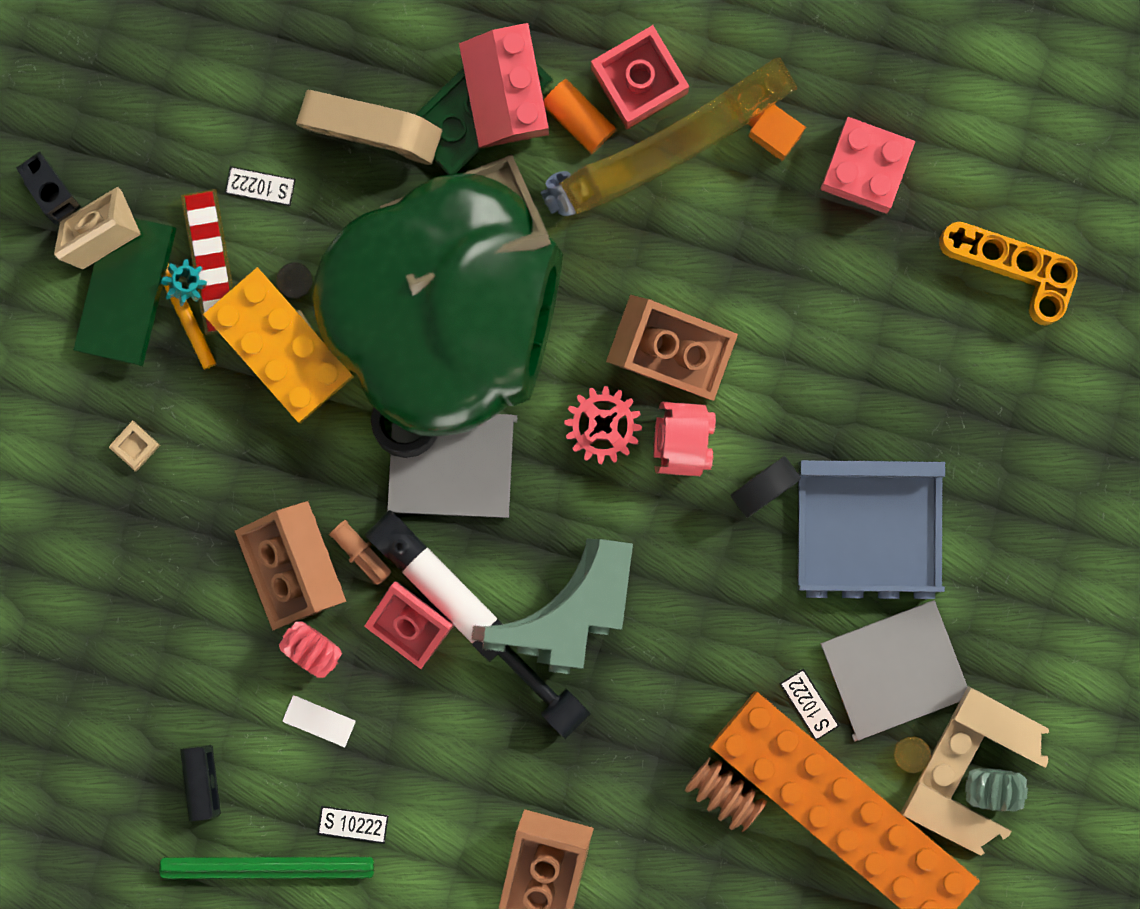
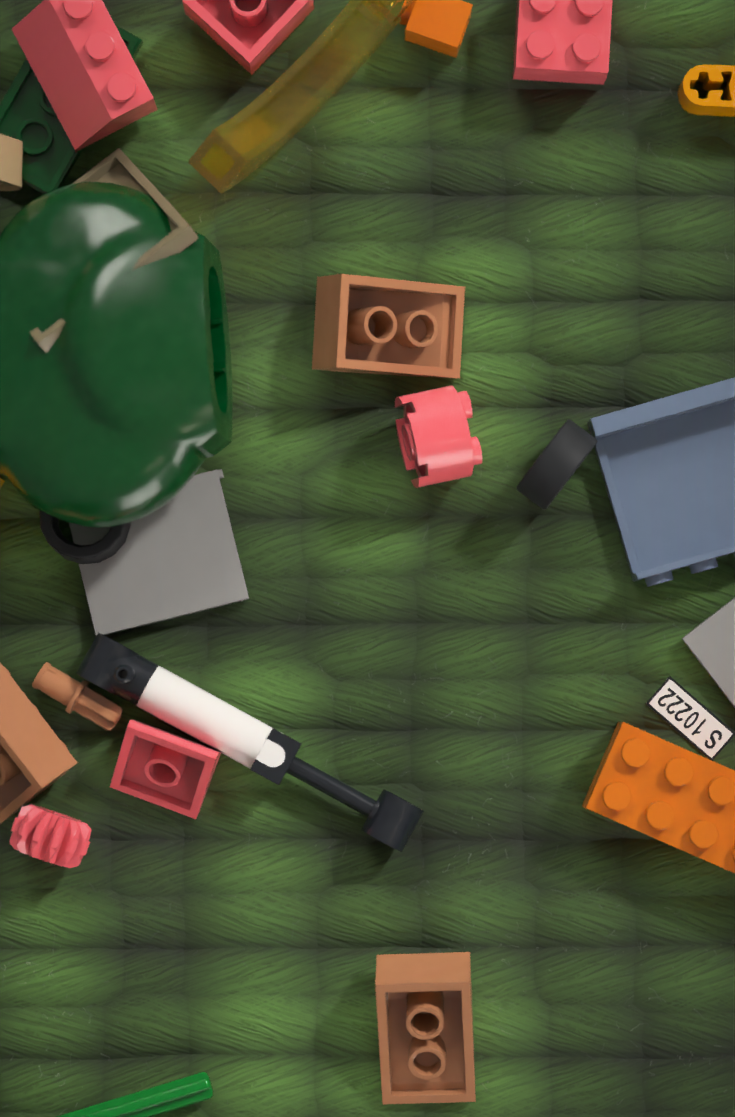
camera: 25 degrees left, 0 degrees up
white sticker [282,695,356,747] -> none
white sticker [317,806,389,844] -> none
sand green arch [471,538,633,674] -> none
sand blue gear [541,171,588,216] -> none
orange brick [543,79,617,155] -> none
coral gear [564,386,642,464] -> none
nougat piece [685,758,767,833] -> none

